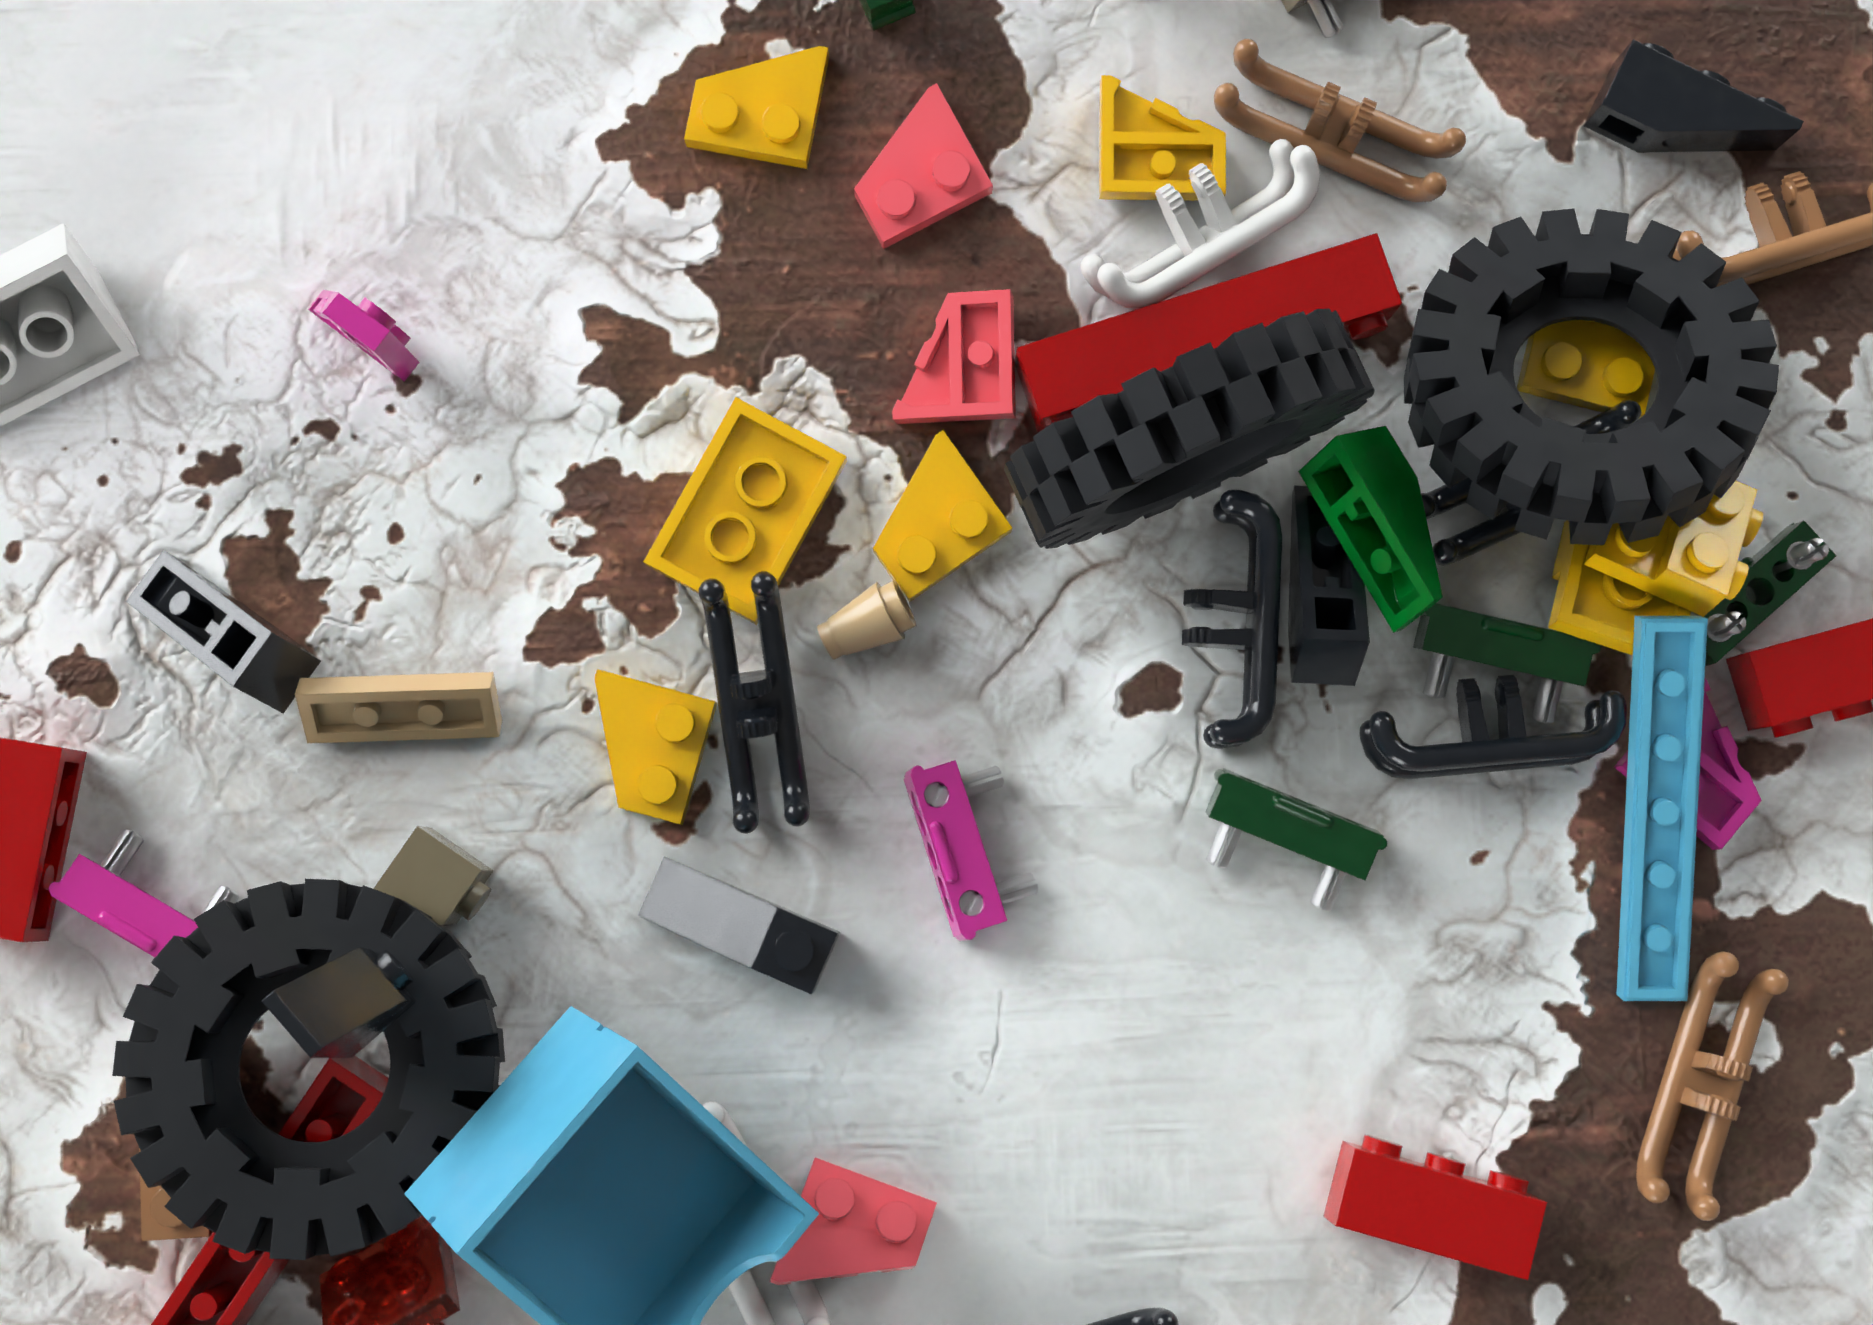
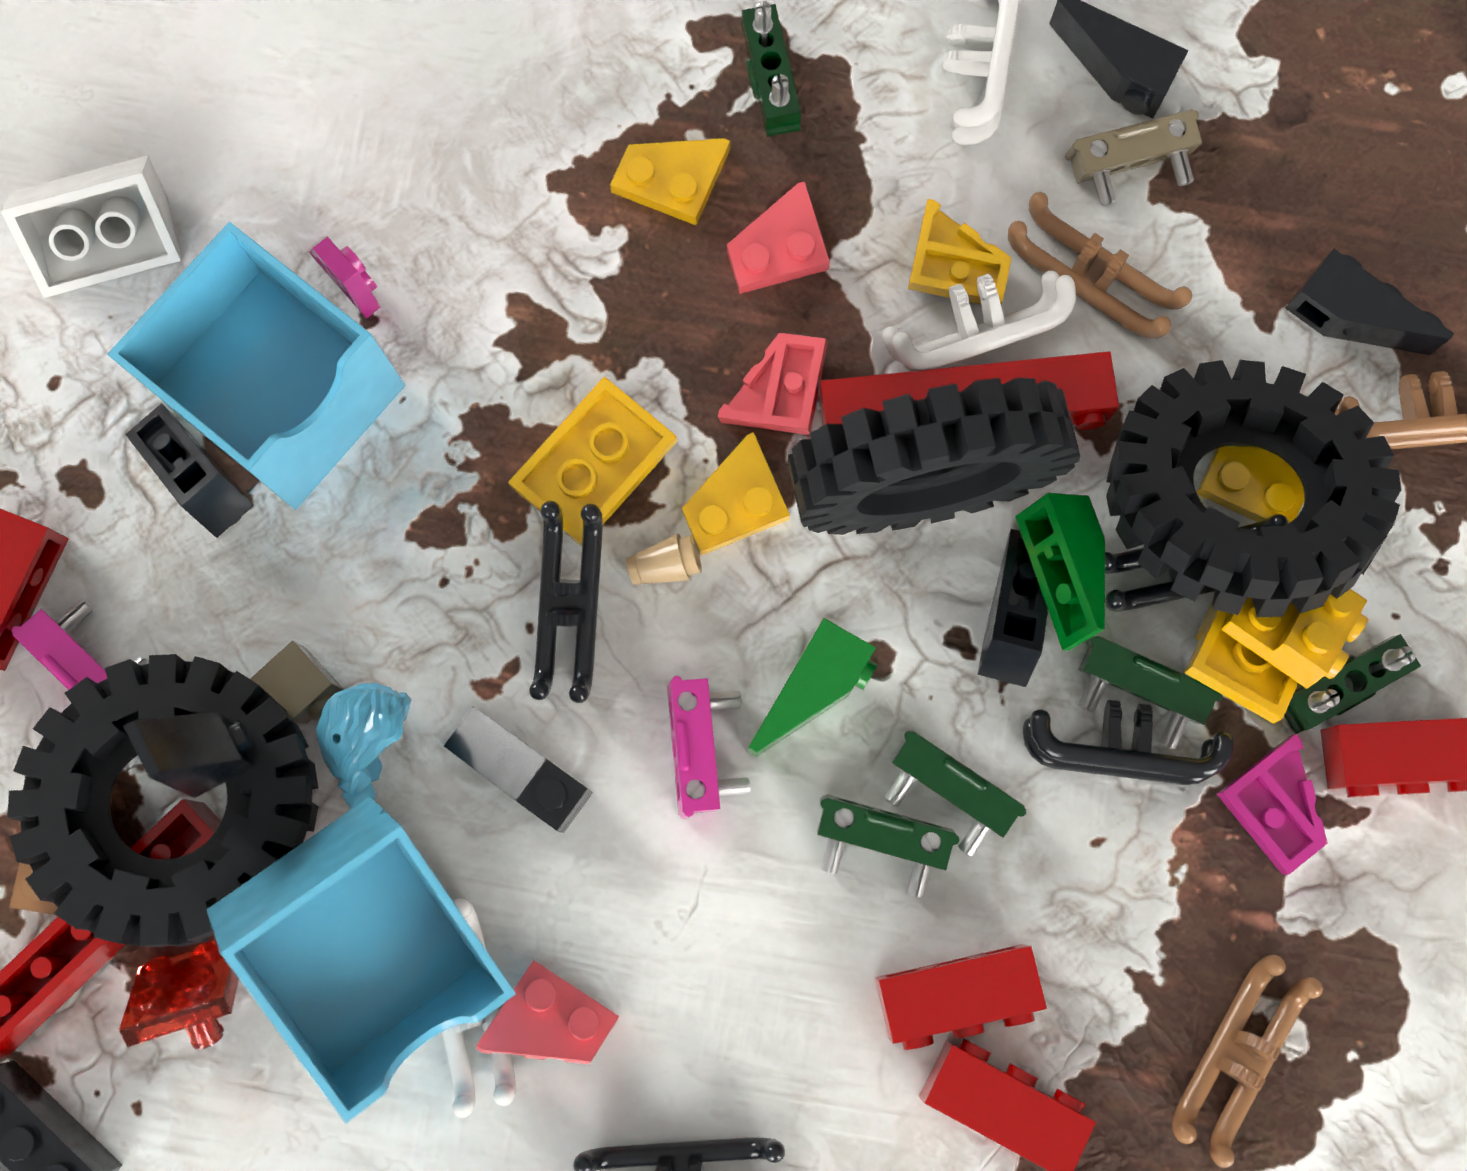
camera: 20 degrees right, 5 degrees down
tan plate [295,672,502,743] -> none
yellow wing [594,669,717,825] -> none
black piece [1182,489,1282,749] -> none
medium azure tile [1616,616,1708,1001] -> none
none -> medium azure piece [107,221,406,510]
none -> medium azure hair [316,682,411,810]
none -> green slope [748,618,878,757]
none -> dark green piece [817,794,960,898]
none -> red brick [875,944,1047,1050]

